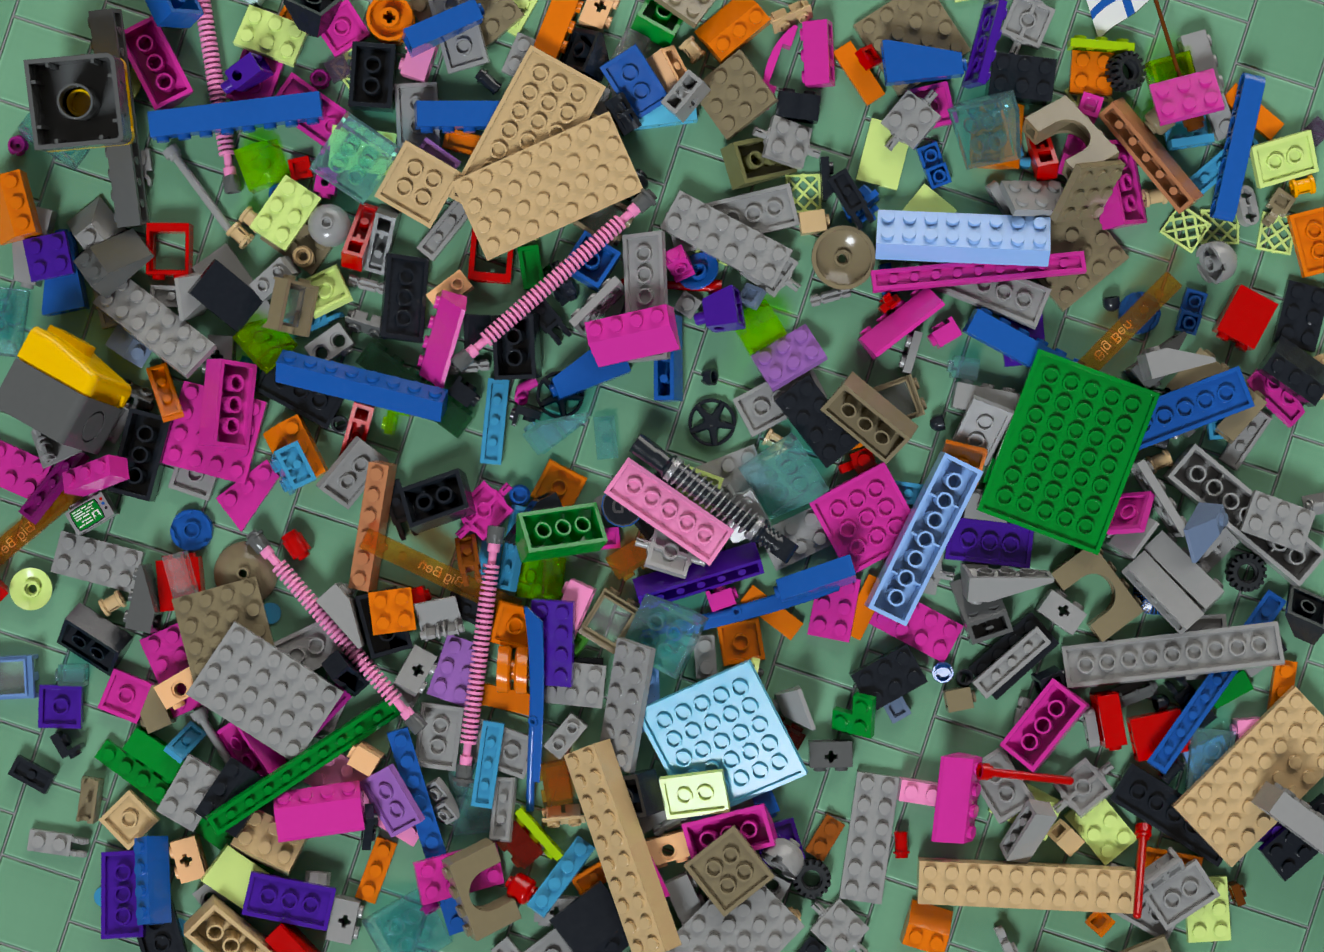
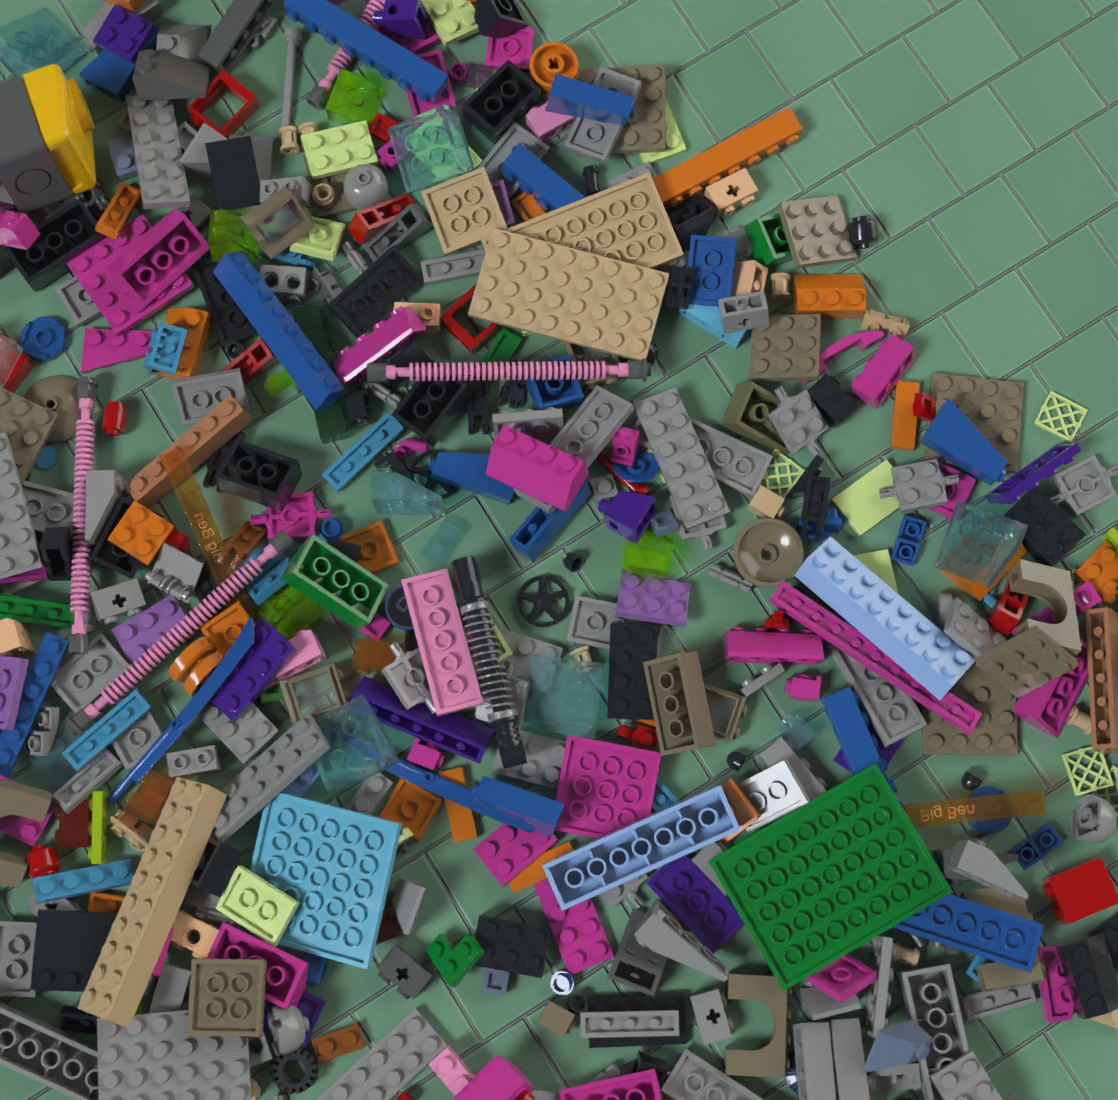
camera: 40 degrees right, 10 degrees down
orange tile [478,683,530,715] -> none

